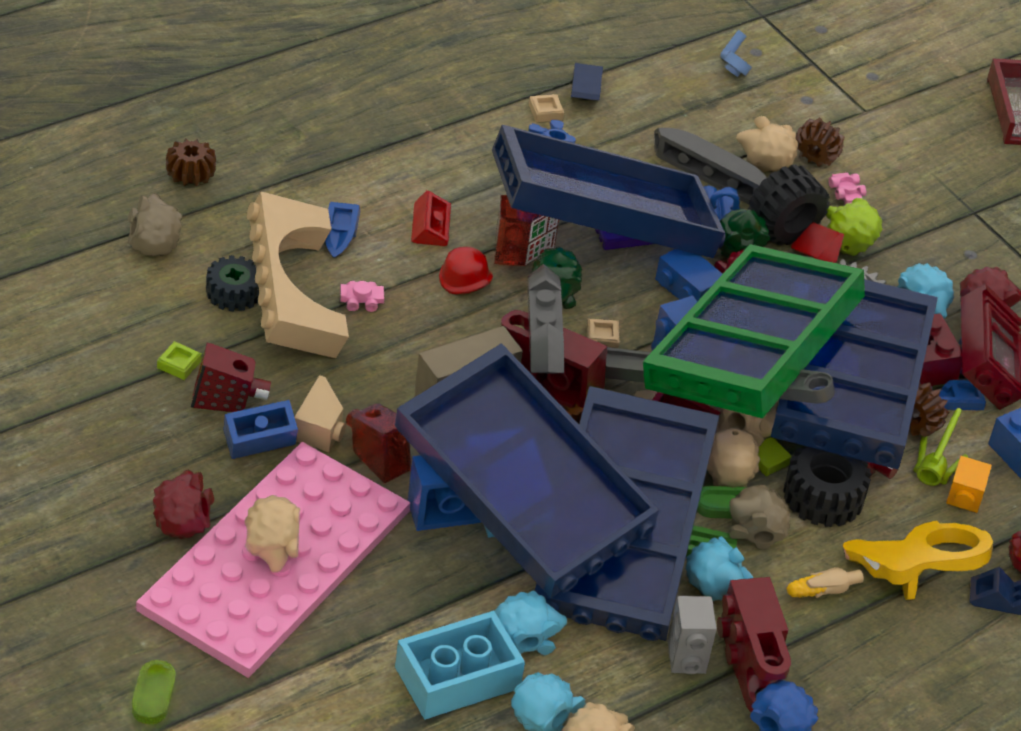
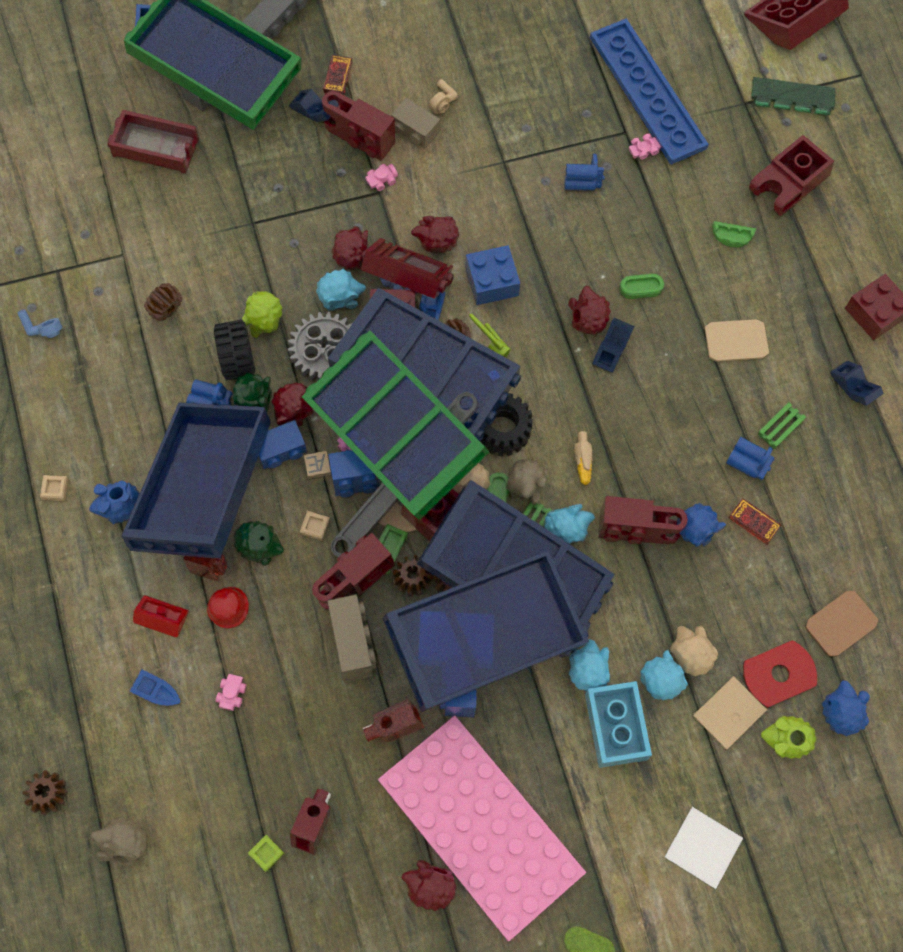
camera: 70 degrees left, 25 degrees up
black wheel [206,255,259,312] -> none
blue brick [223,400,298,459] -> none
tan animal [244,495,300,573] -> none
tan arch [247,191,349,359] -> none
tan slope [295,375,346,452] -> none
dark grey brick [527,264,564,374] -> none
dark blue slope [571,63,603,100] -> none
dark grey brick [654,128,767,204] -> none
light grey brick [667,596,717,674] -> none
tan animal [736,116,798,173] -> none
red slope [791,222,844,263] -> none
bright pink piece [829,172,866,205] -> none
yellow animal [843,520,993,600] -> none
light orange brick [946,455,992,513] -> none

